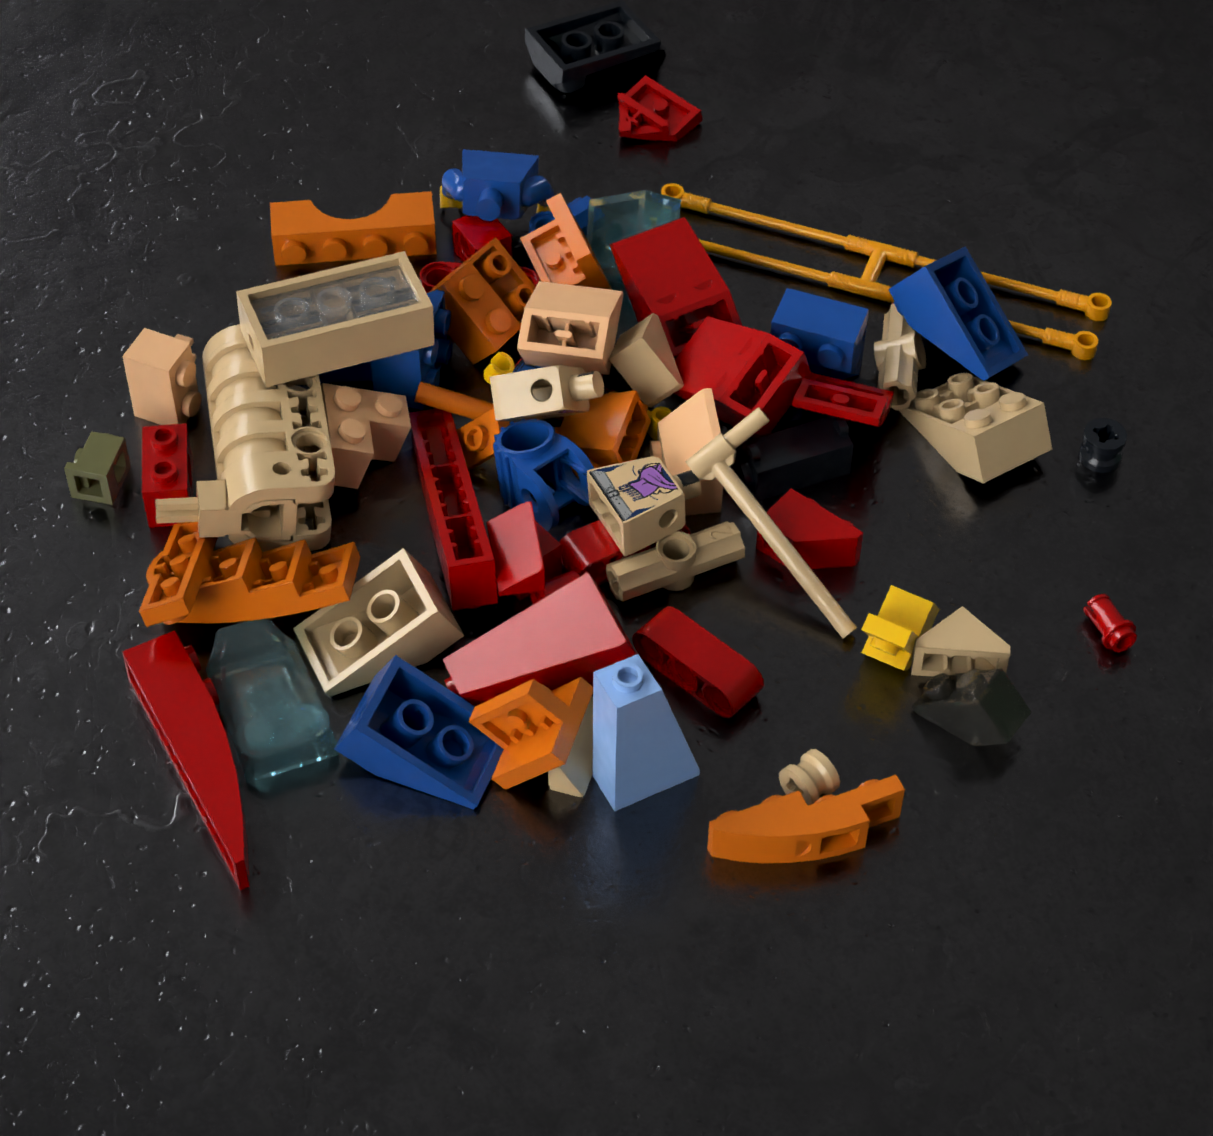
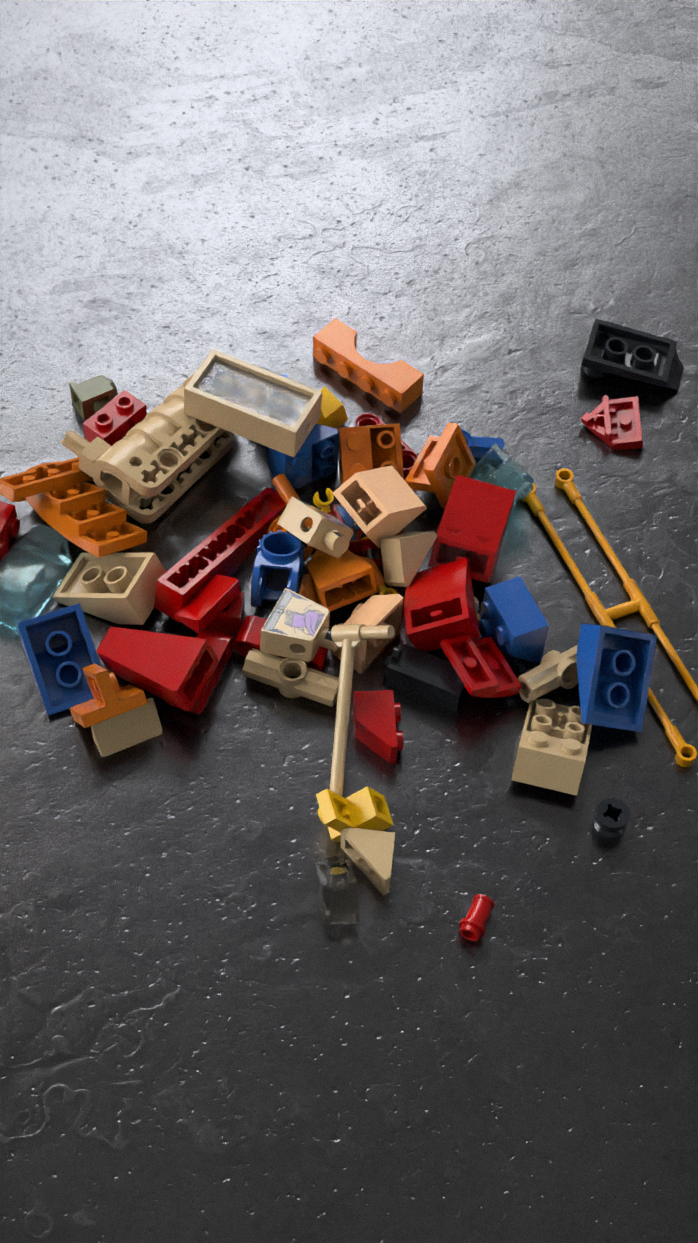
camera: 45 degrees right, 5 degrees up
light nougat brick [122,328,201,425] -> none
light nougat brick [307,383,411,489] -> none
blue torso [440,149,555,221] -> none
red brick [452,215,512,263] -> none
light blue slope [592,654,700,811] -> none
red beam [632,606,764,718] -> none
orange slope [707,775,905,863] -> none
tan wheel [779,749,840,805] -> none

